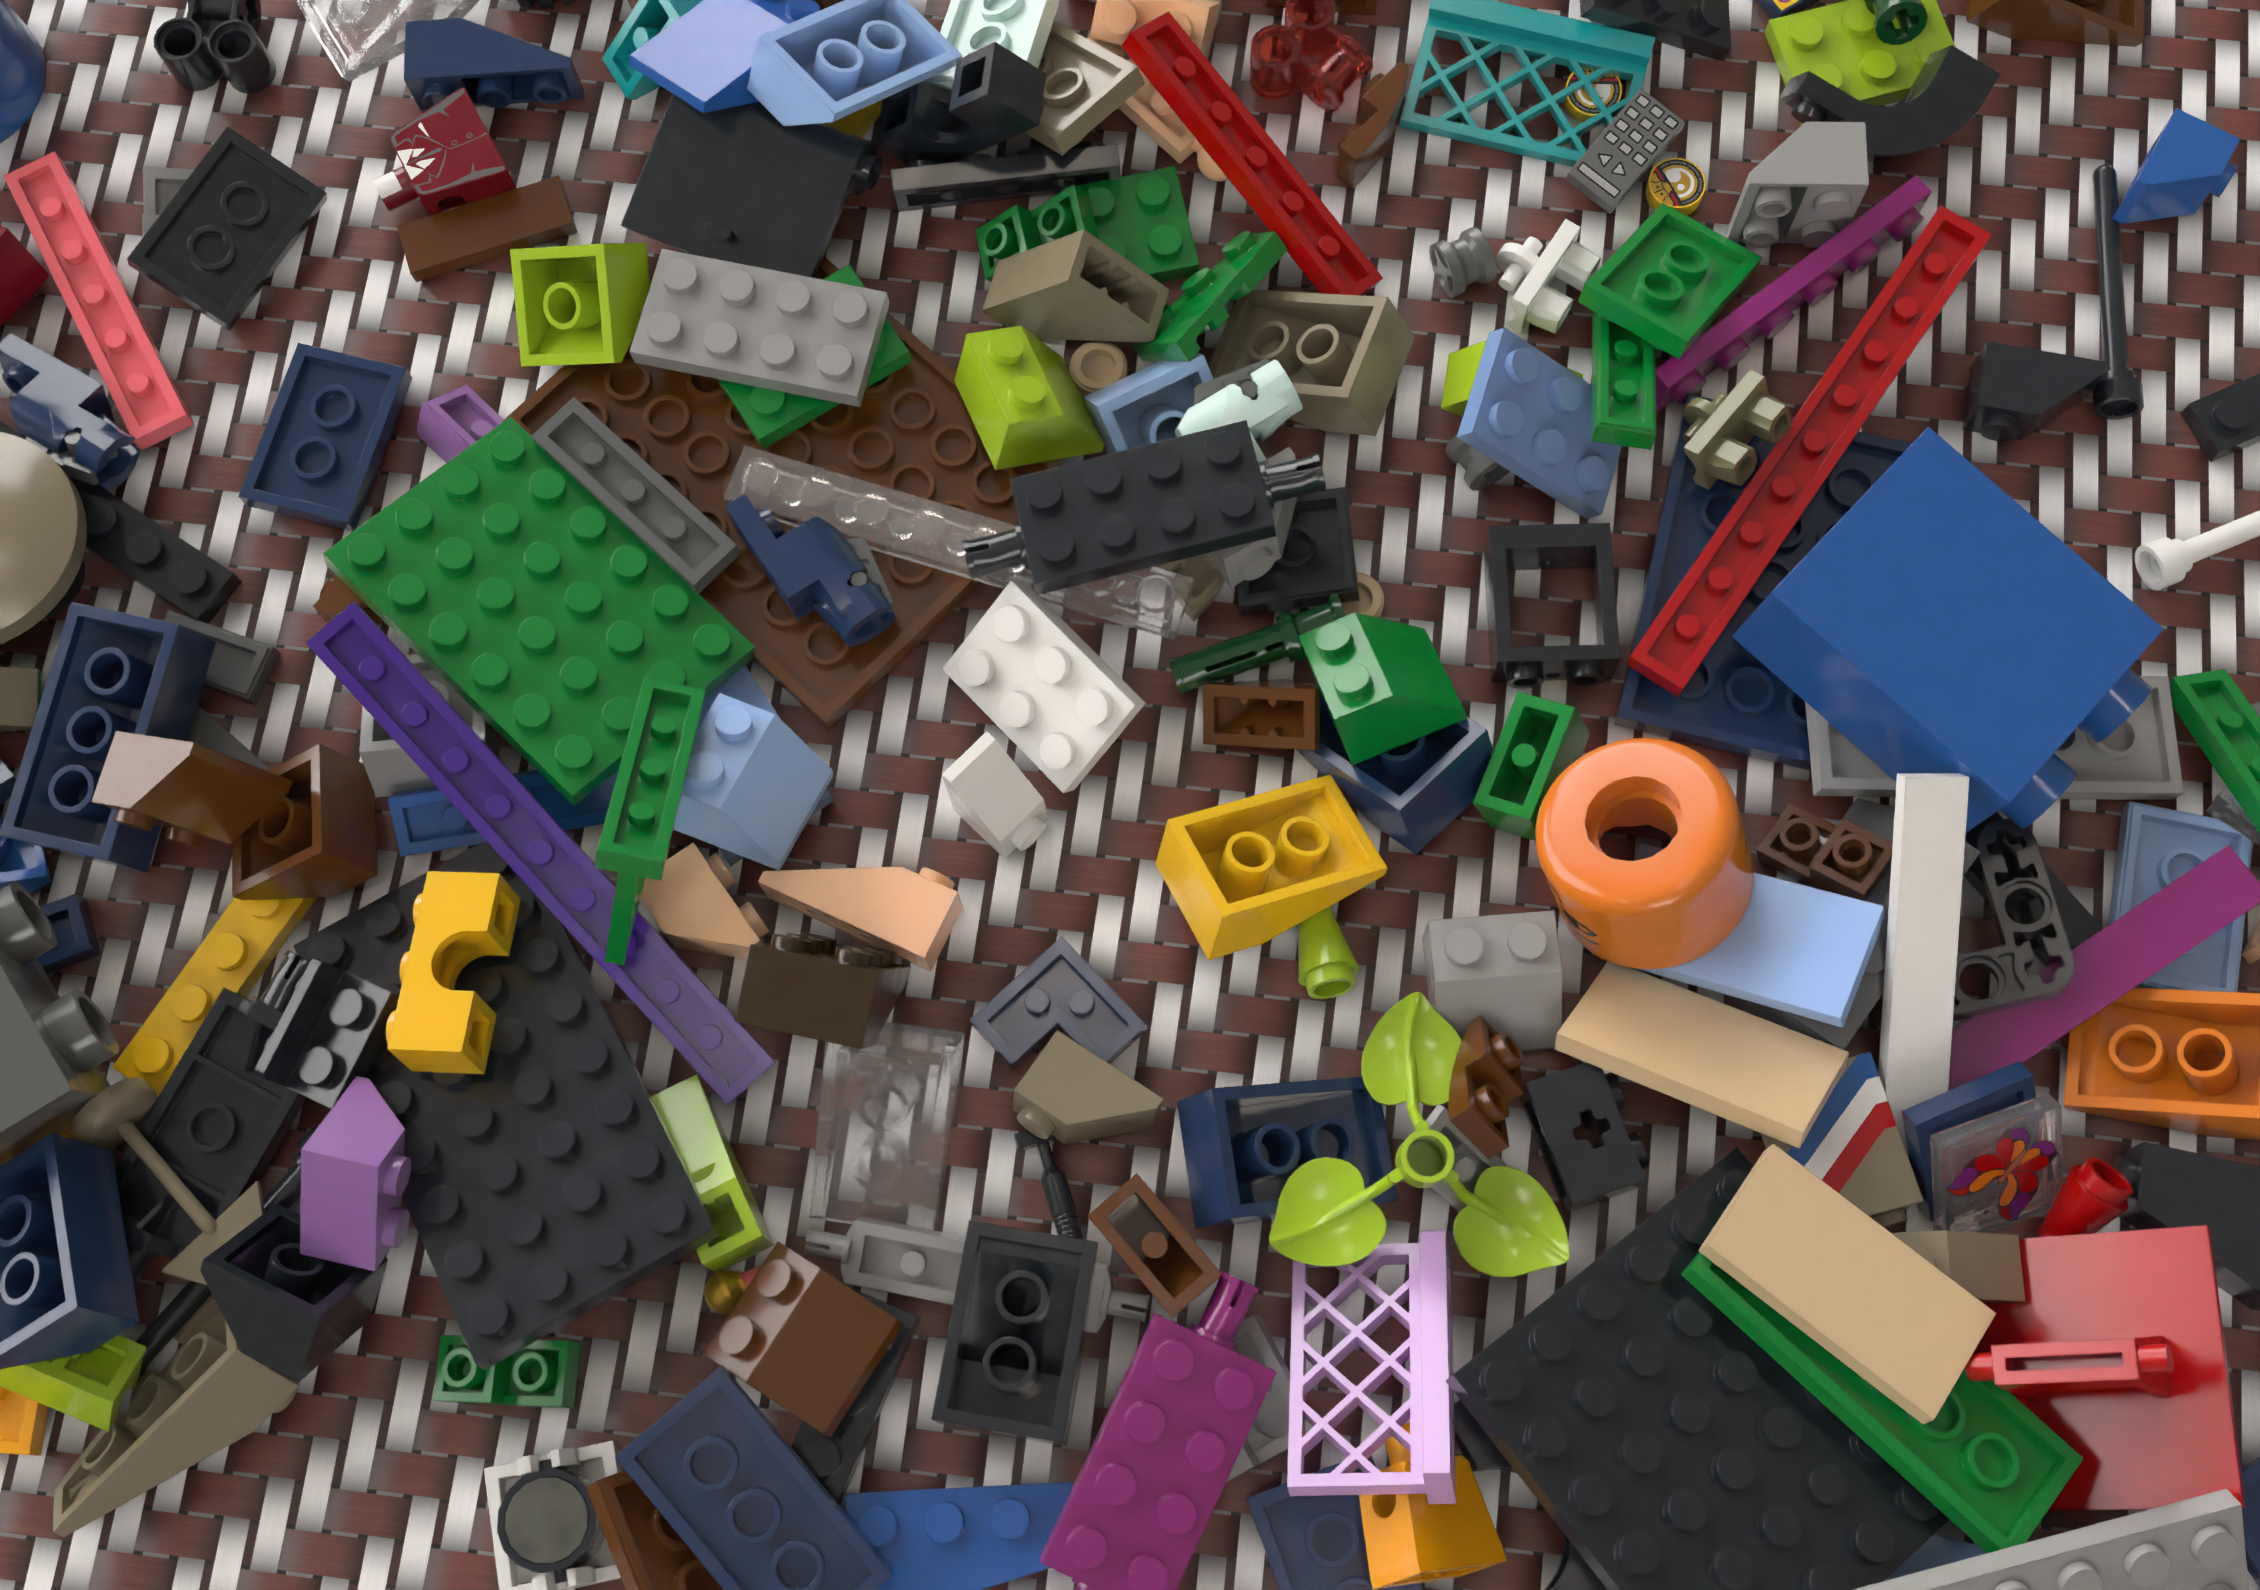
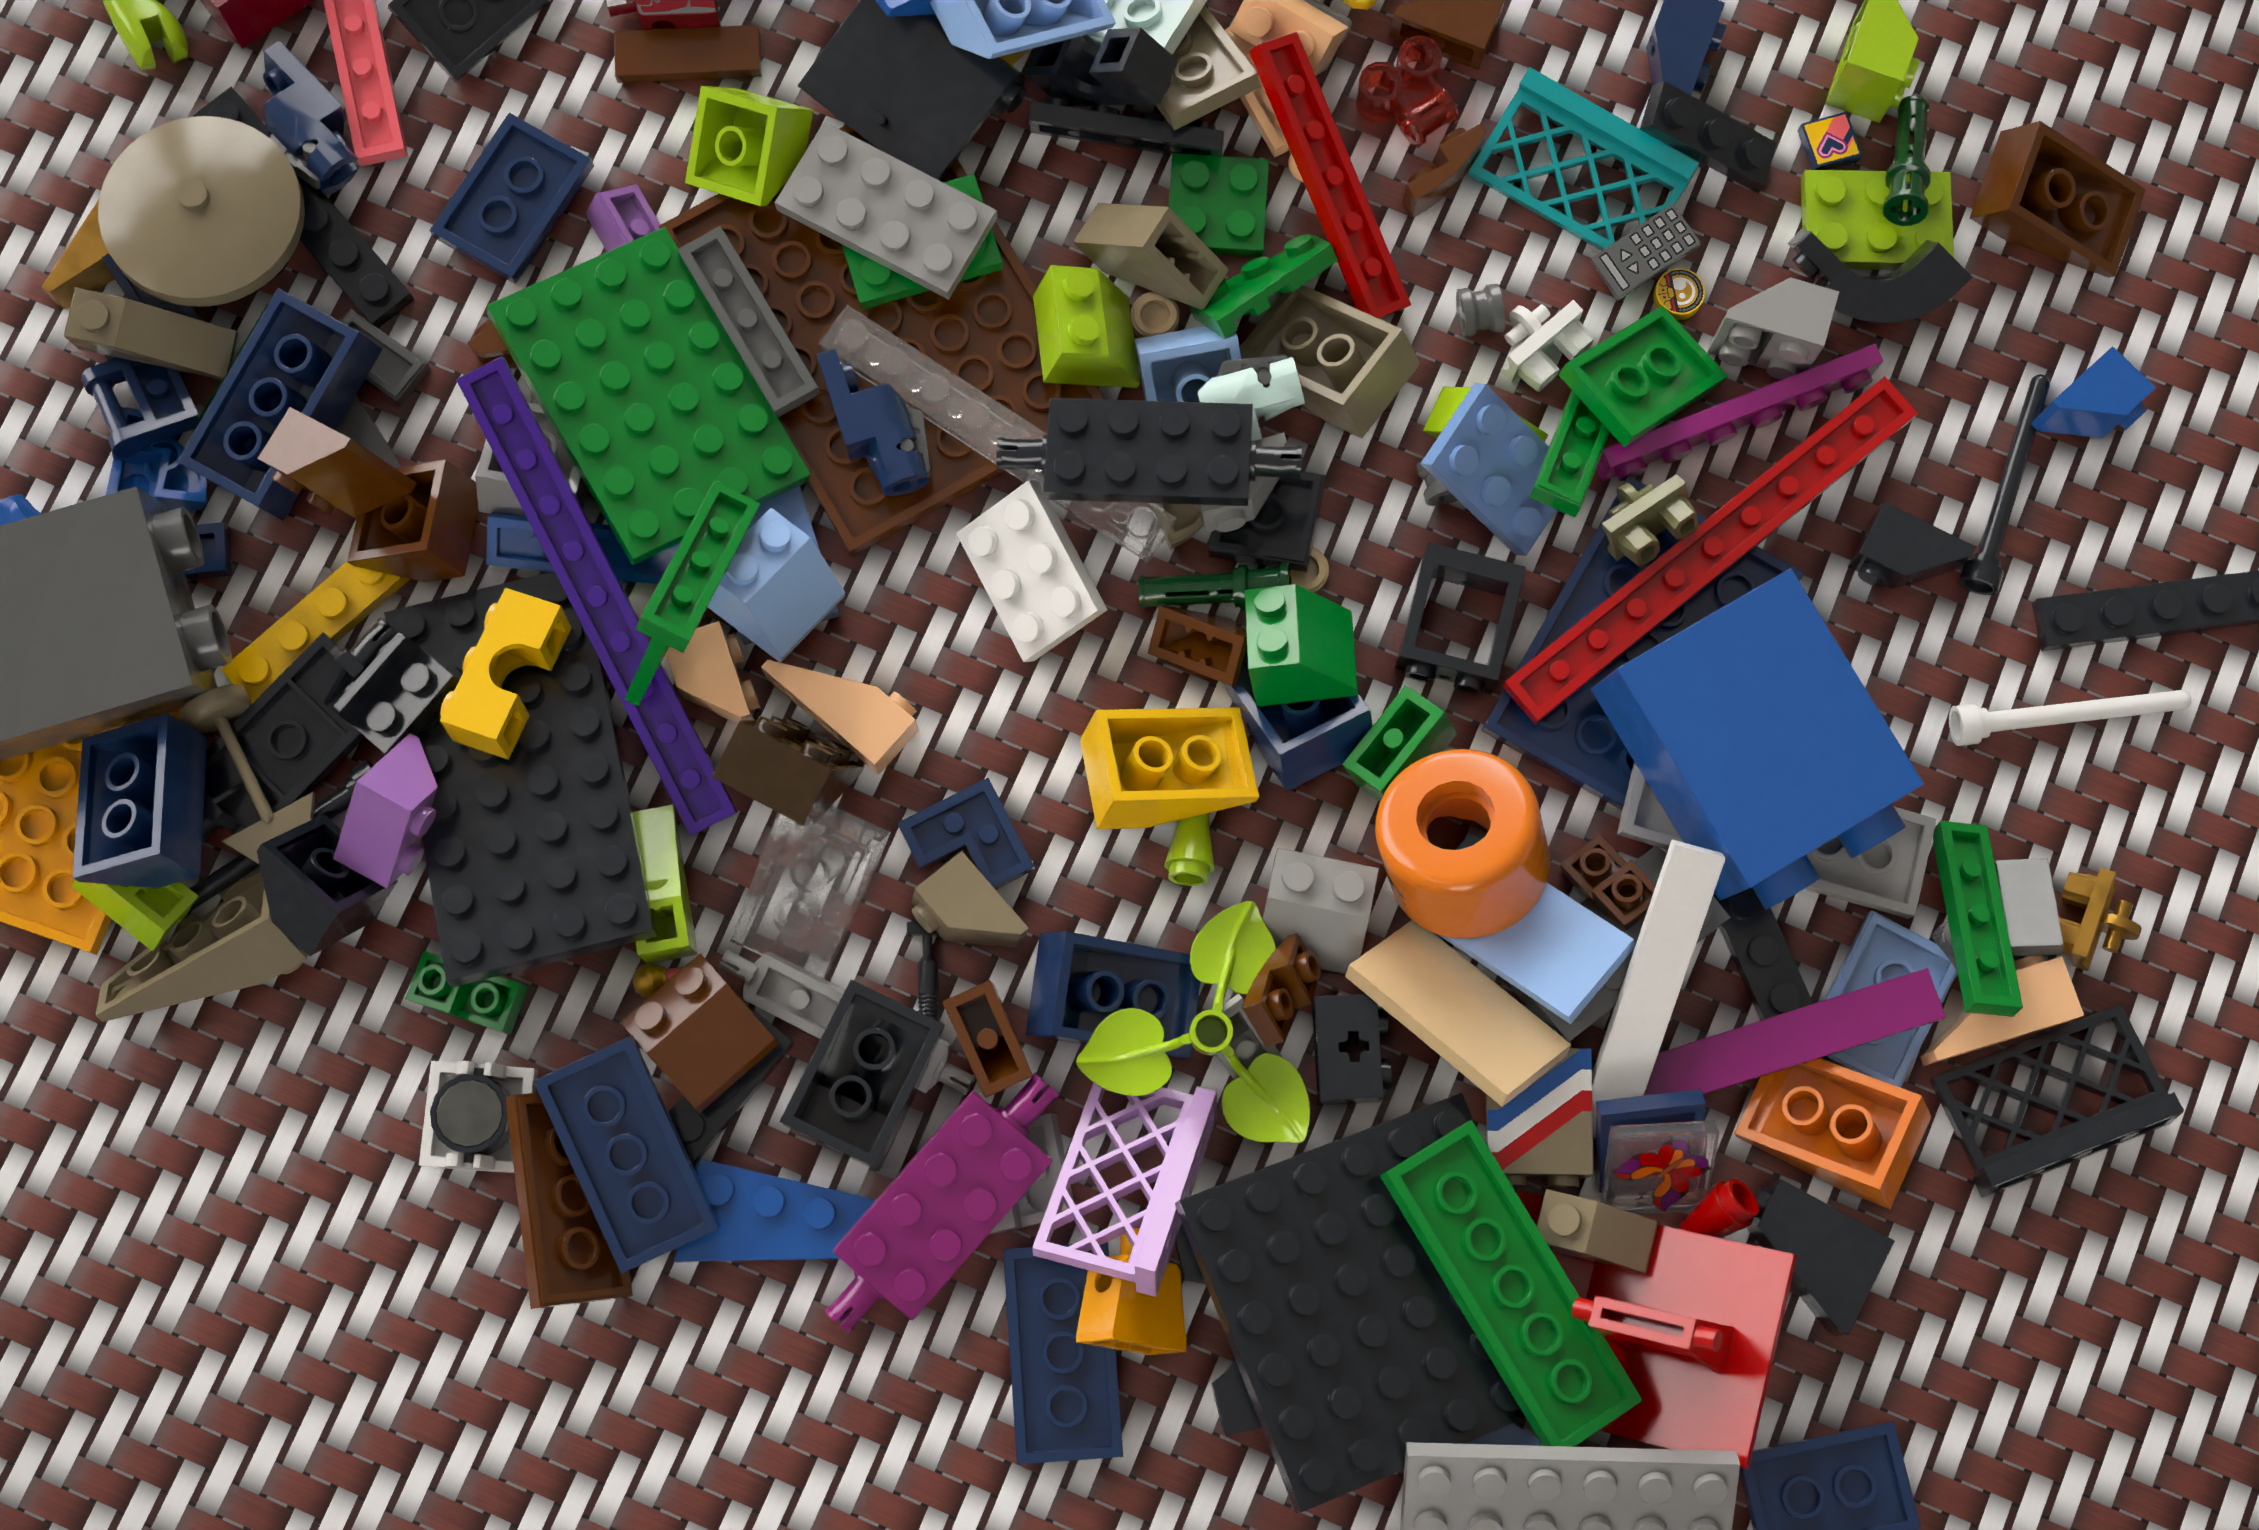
camera: 10 degrees right, 5 degrees up
white slope [942,731,1048,858] -> none
green slope [975,185,1099,282] -> none
tile [1564,66,1622,122] -> none
tan tile [1698,1144,1996,1424] -> none
black beam [1953,818,2075,1021] -> none

